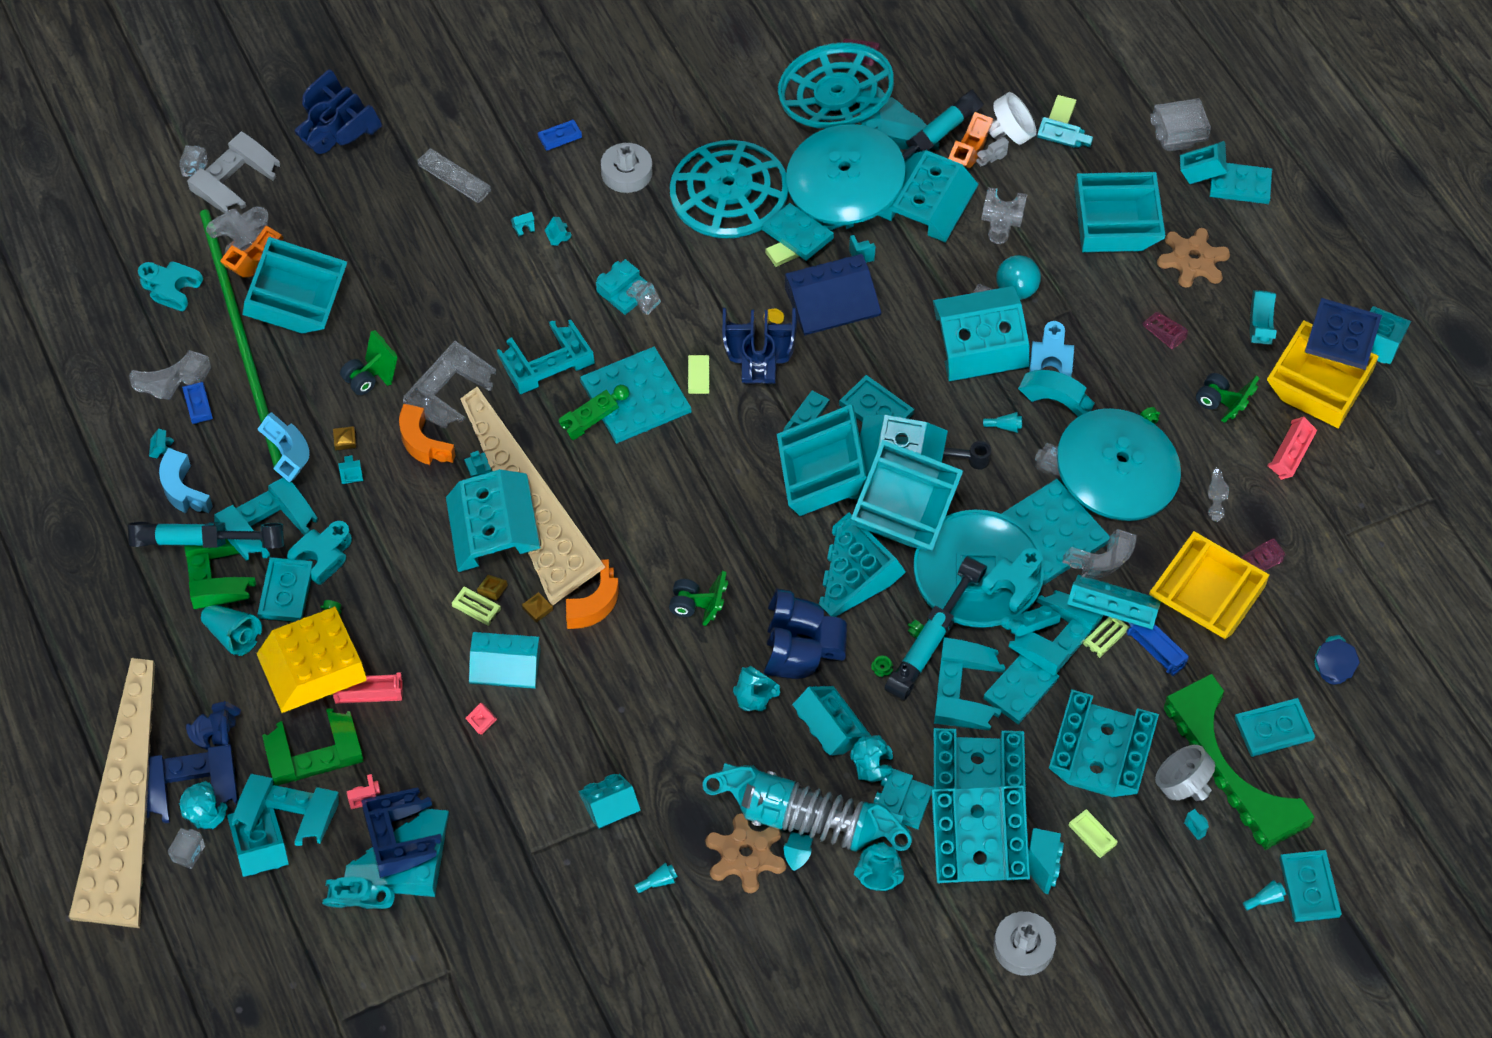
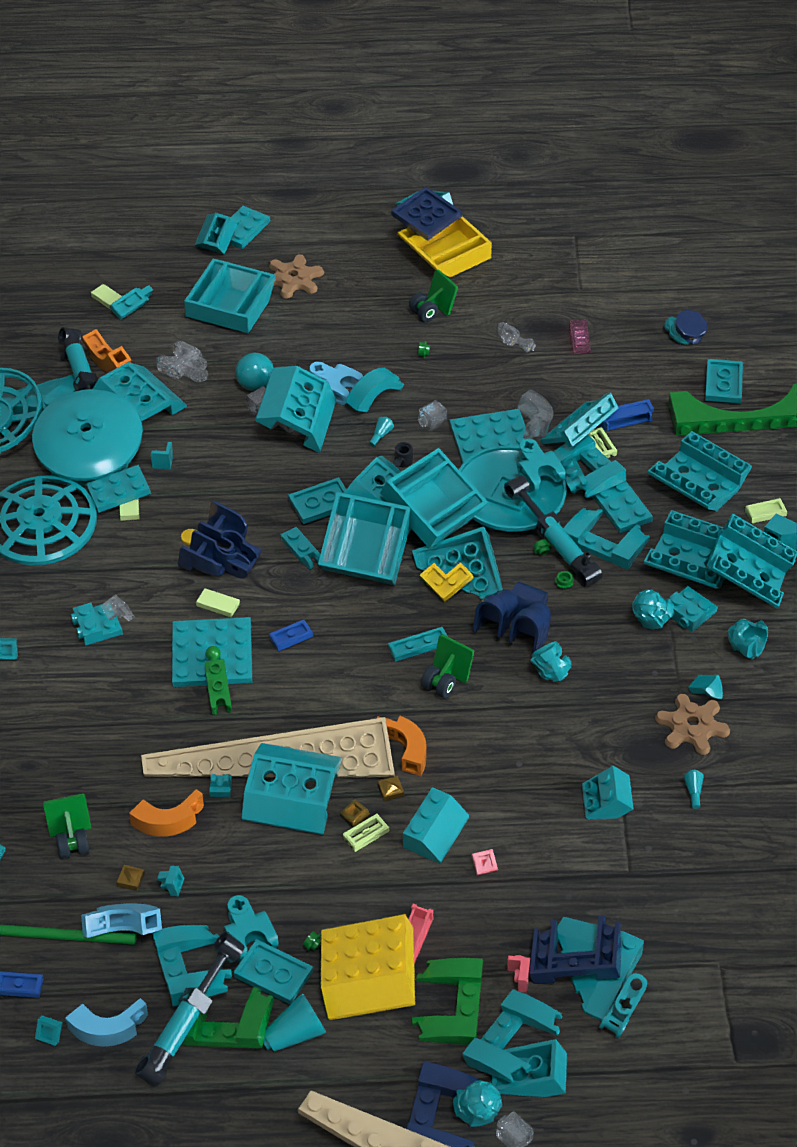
camera: 65 degrees left, 10 degrees down
dark blue animal [186,701,241,750] -> none
clear wedge [403,341,496,428] -> none
teal wedge [497,320,595,395] -> none
piece [703,763,913,852] -> none
dark blue slope [785,254,881,335] -> none
teal slope [792,686,871,755] -> none
light grey plate [976,137,1009,167] -> none
white piece [989,92,1036,144] -> none
teal dish [1056,409,1181,521] -> none
clear pink slope [1142,312,1188,350] -> none
yellow slope [1149,531,1269,639] -> none
clear brick [1150,98,1211,151] -> none
light grey piece [1155,745,1215,802] -> none
teal plate [1184,809,1209,840] -> none
teal arch [1250,290,1277,345] -> none
coral container [1268,417,1317,480] -> none
none -> blue plate [269,620,313,651]
none -> teal tile [388,627,448,662]
none -> yellow plate [420,562,474,602]

